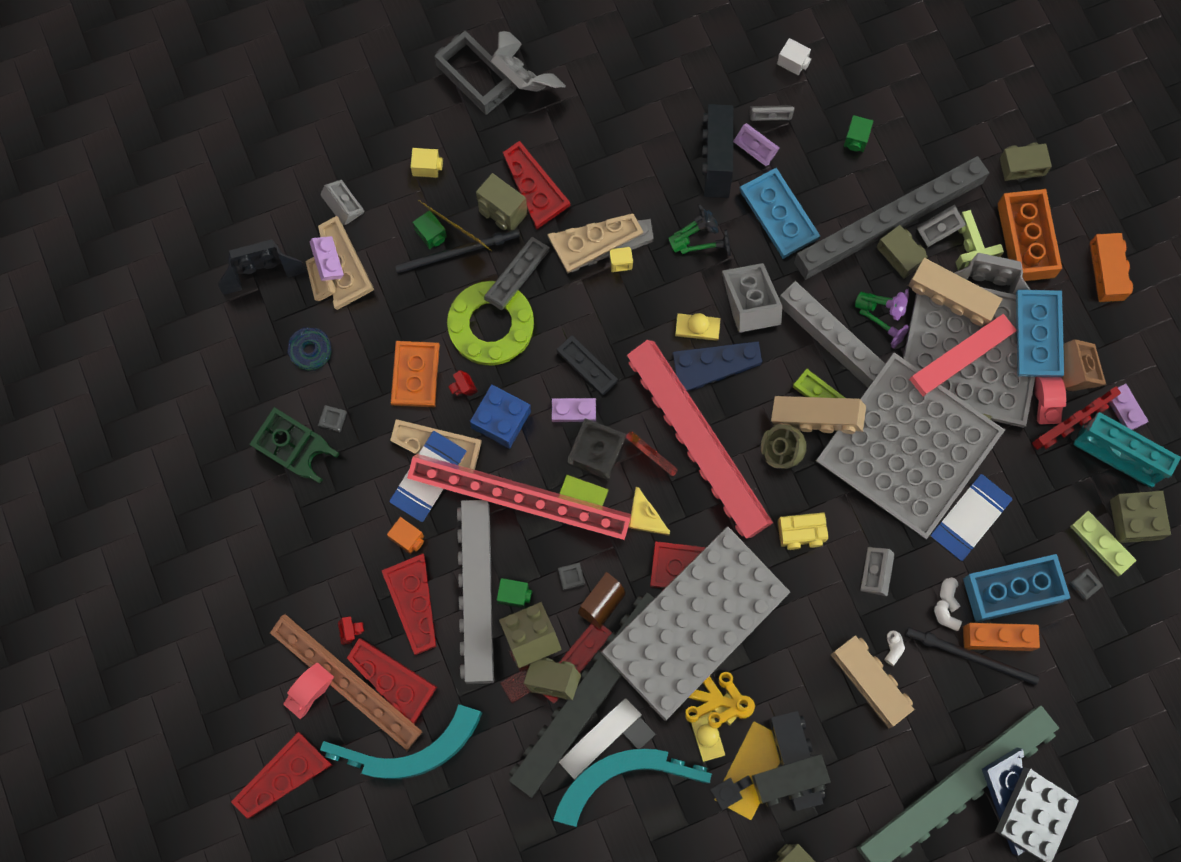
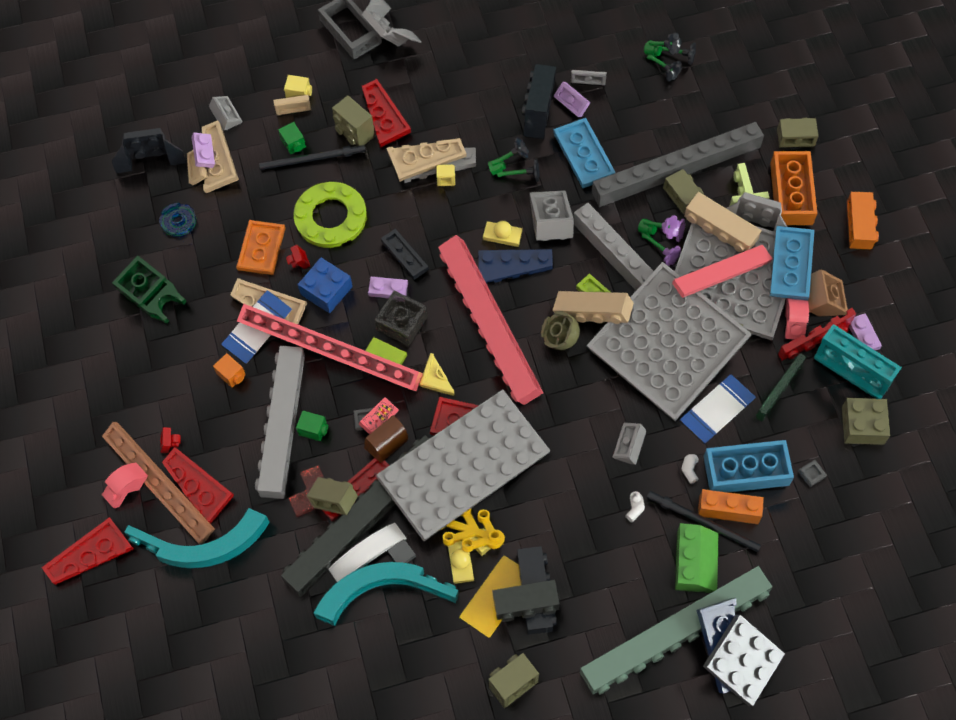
camera: 10 degrees right, 10 degrees down
dark grey tile [318,405,347,433] -> none
red wing [382,553,437,655] -> none
yellow sticker [420,201,490,250] -> none
dark grey tile [484,237,550,310] -> none
olive brick [499,602,562,668] -> none
clear red tile [625,431,678,476] -> none
black plate [710,775,753,810] -> none
white brick [777,38,811,75] -> none
light yellow brick [778,513,828,550] -> none
tan brick [831,635,915,728] -> none
green brick [844,115,873,152] -> none
light grey slope [917,205,966,247] -> none
white arm [934,600,962,631] -> none
yellowish green plate [1070,511,1137,576] -> none
none -> tan tile [273,95,311,115]
none -> coral tile [359,397,399,434]
none -> black plant [644,33,696,81]
none -> bright green slope [675,523,718,593]
none -> clear green tile [756,354,806,421]

